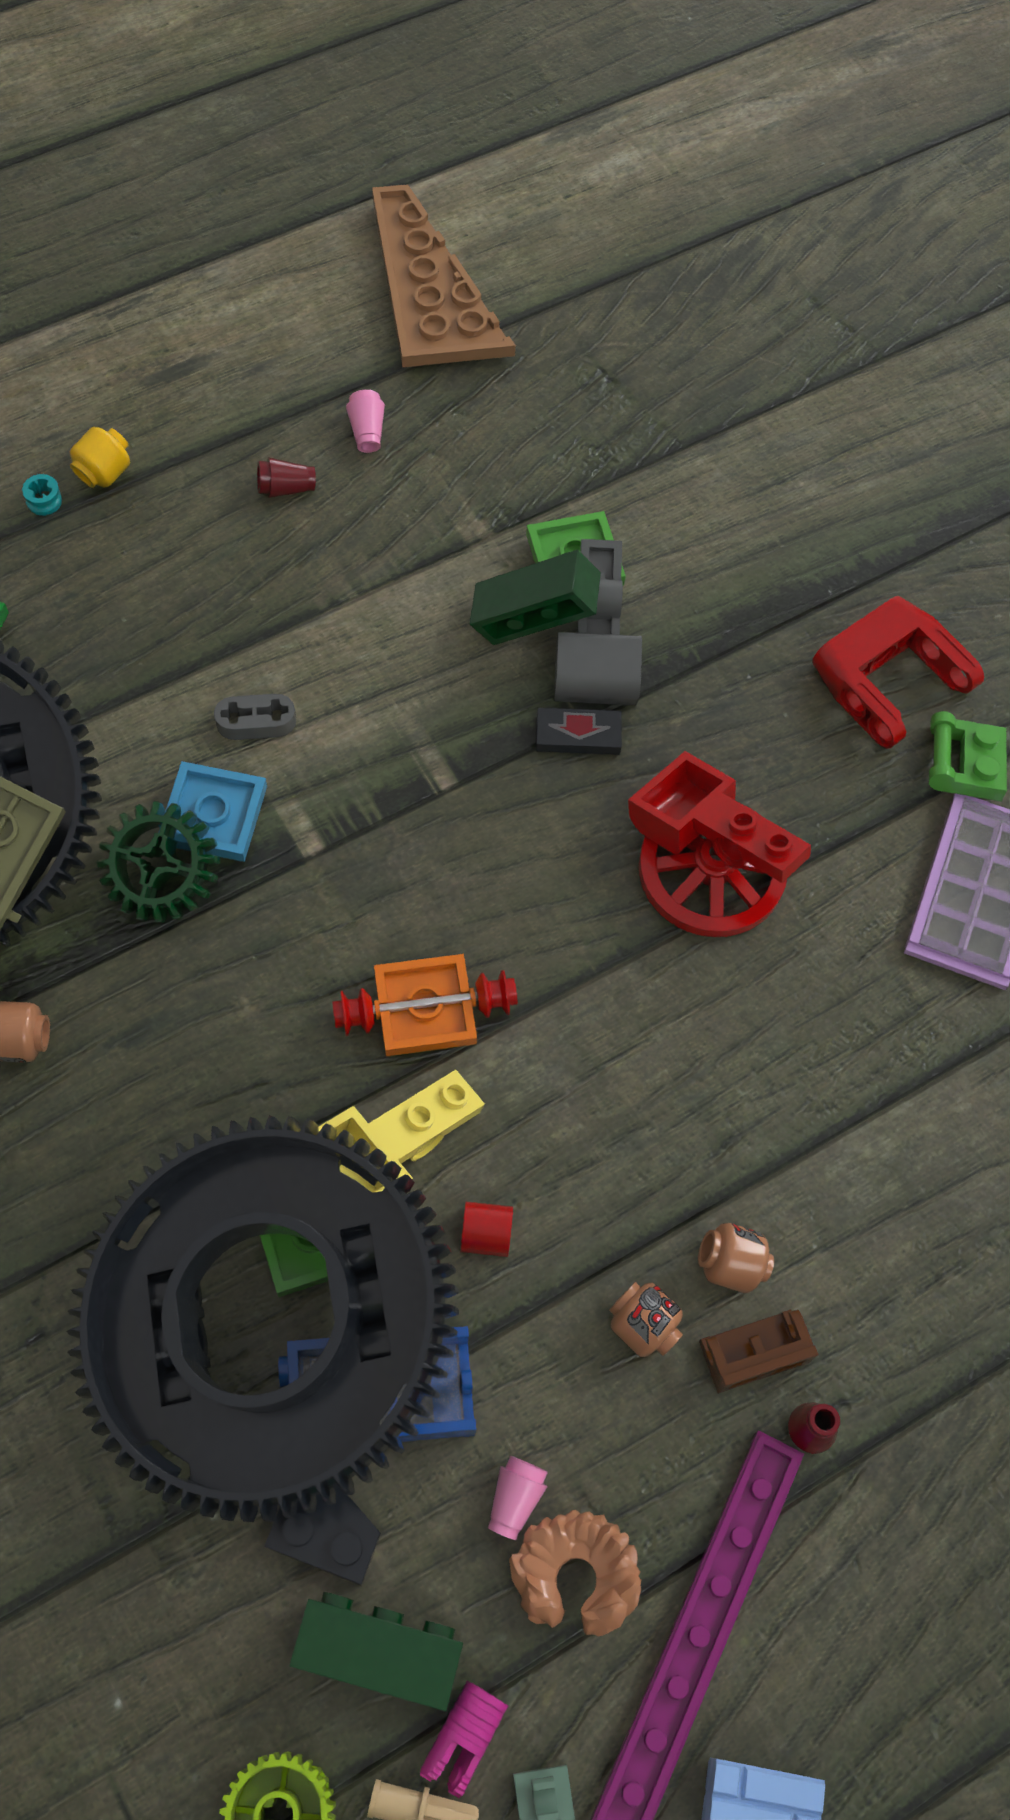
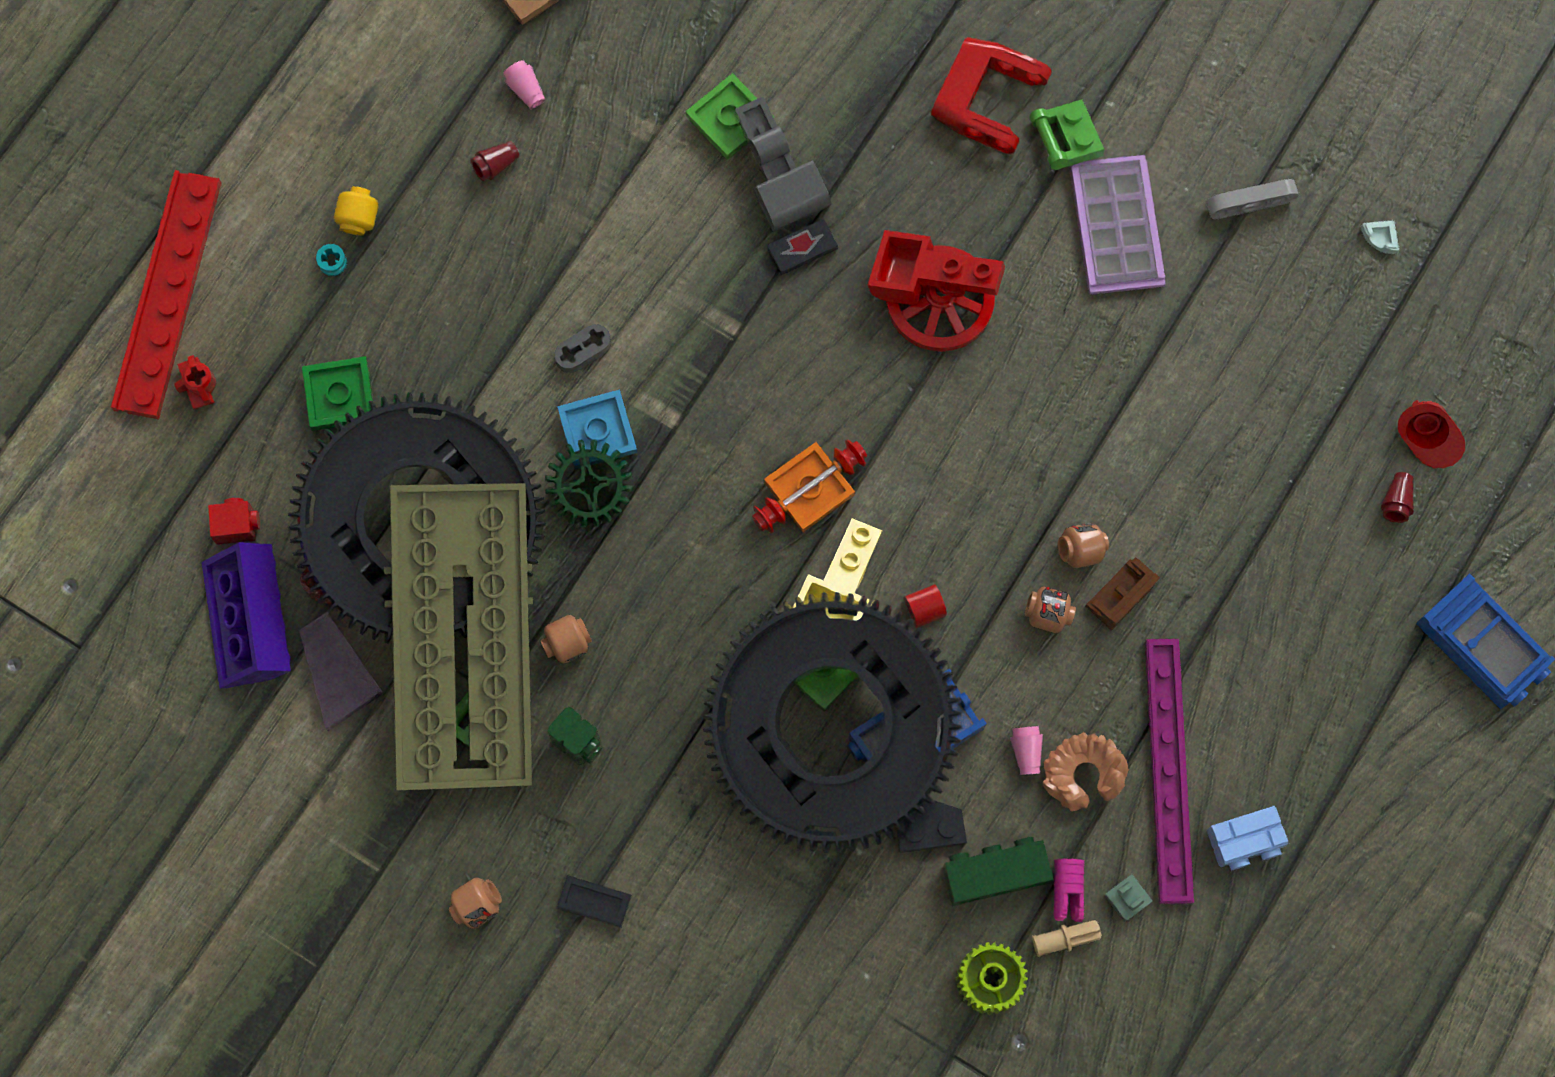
camera: 25 degrees left, 10 degrees up
dark green brick [469,549,601,646] -> none
dark red cone [788,1402,840,1454] -> none

